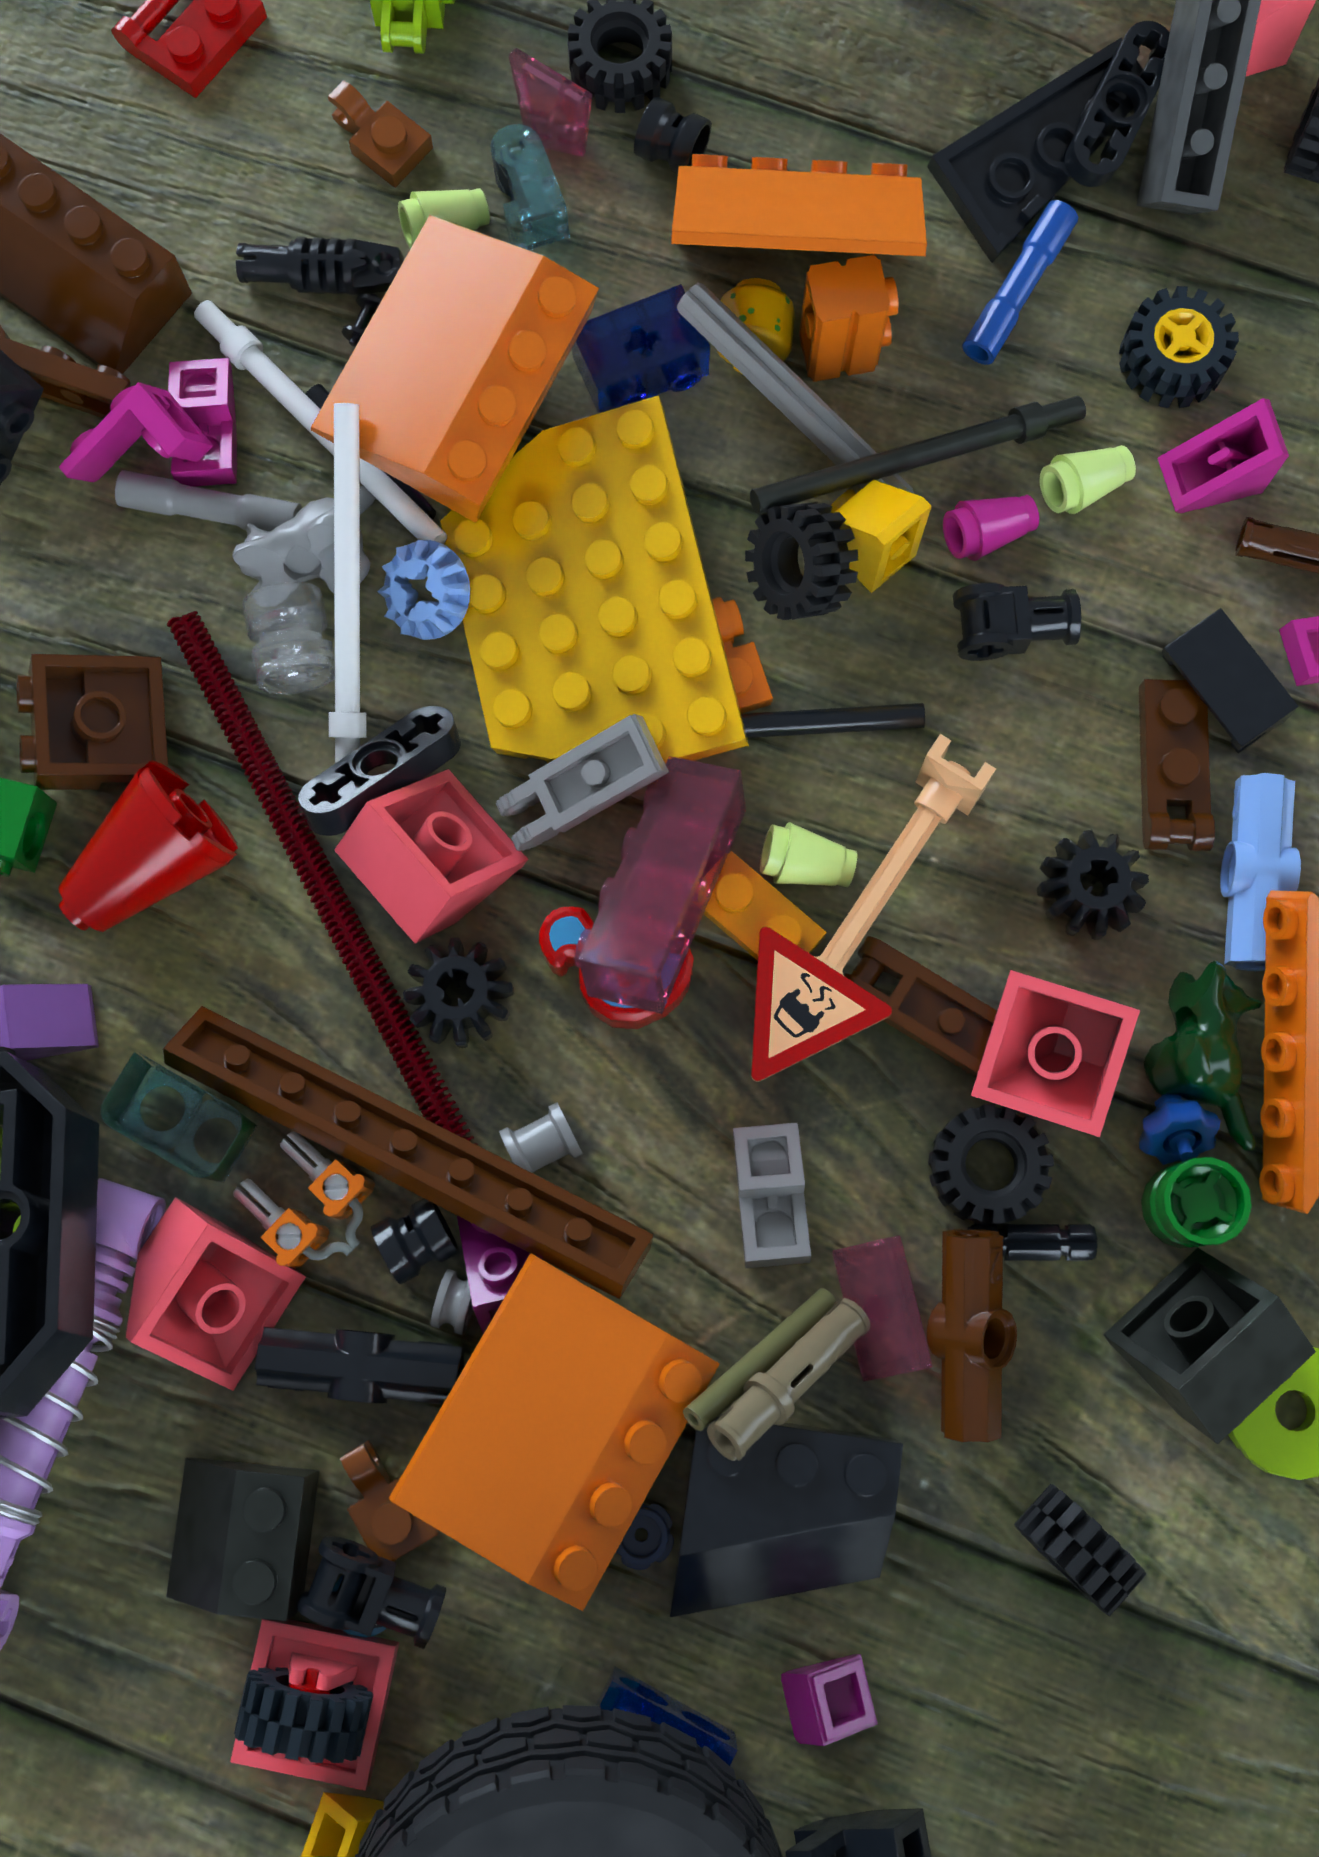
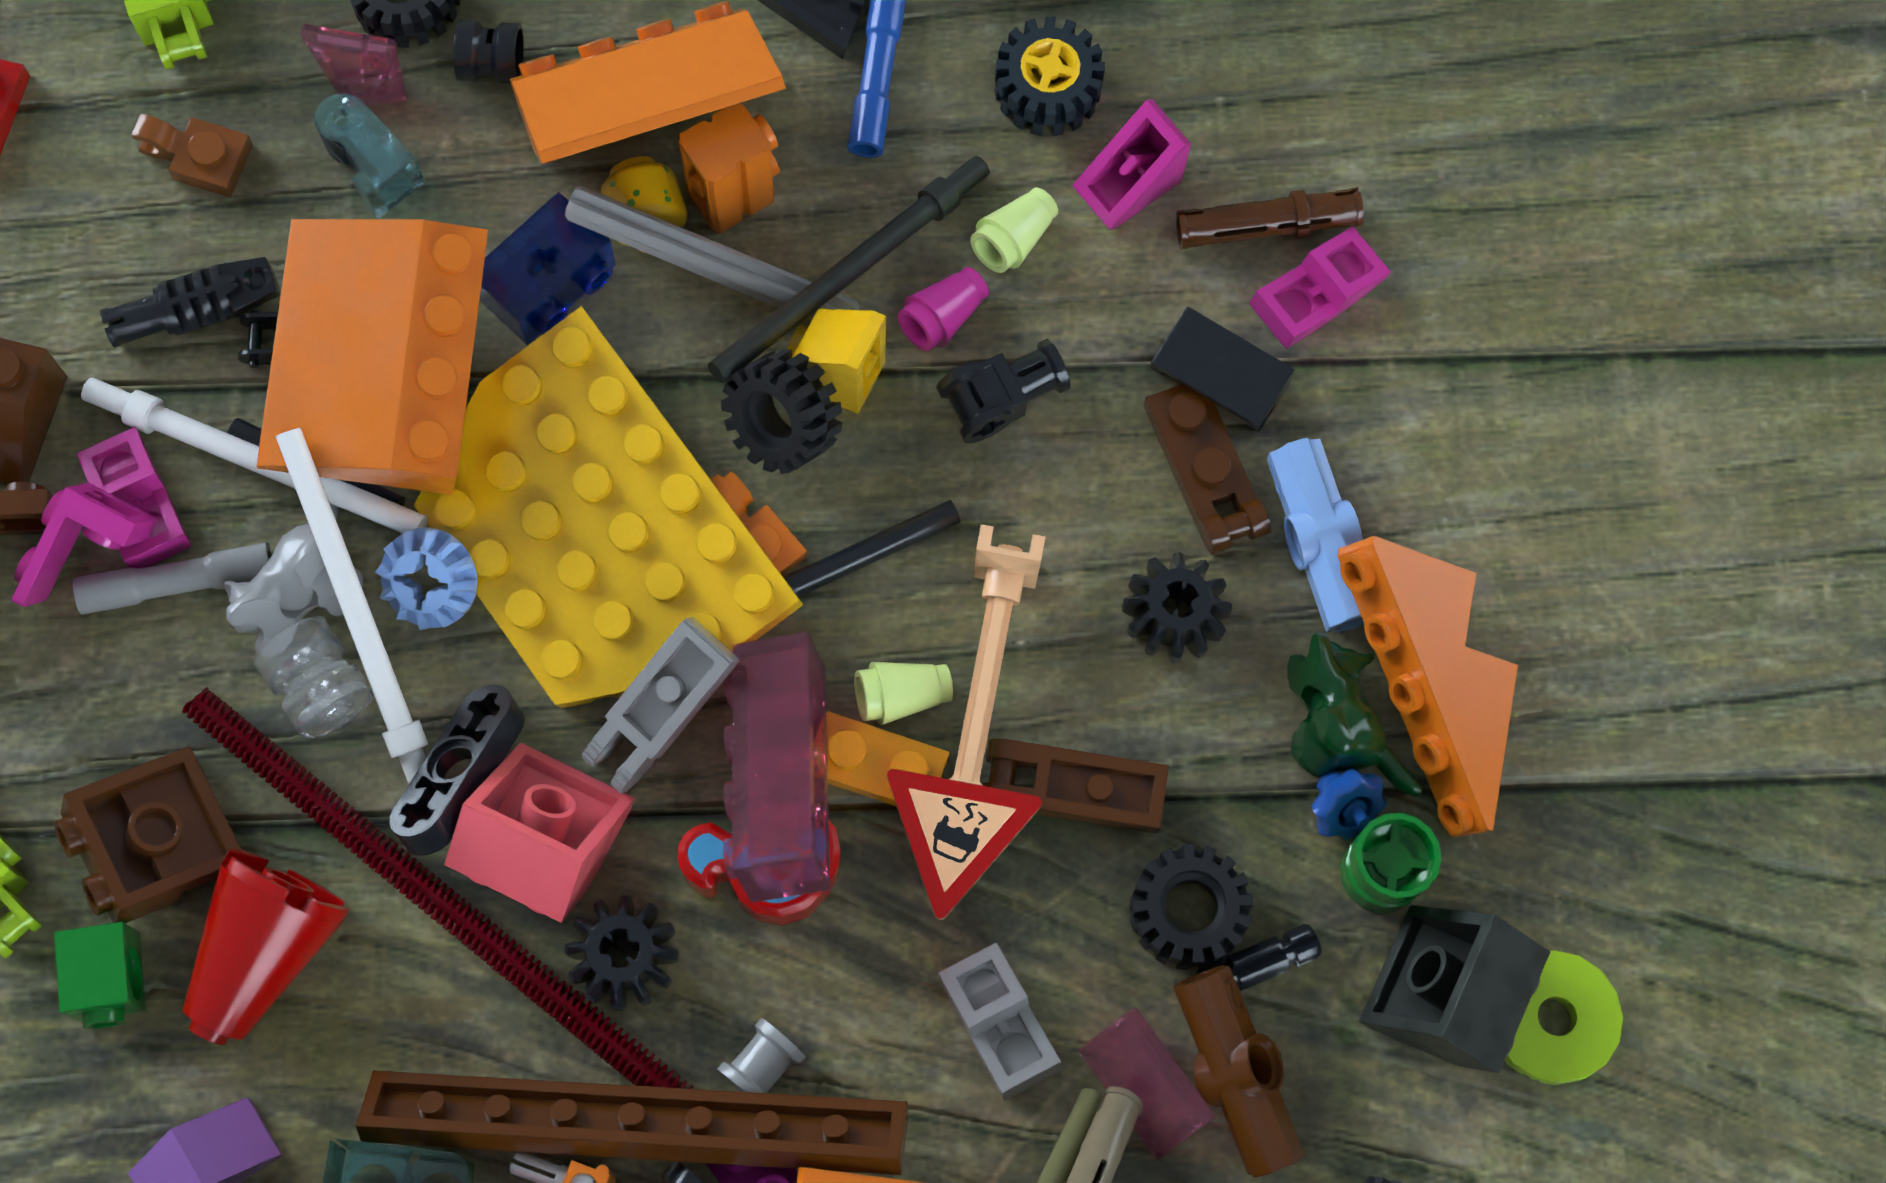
camera: 30 degrees left, 5 degrees down
yellowish green cone [398,188,490,249] -> none
coral slope [971,970,1140,1137] -> none

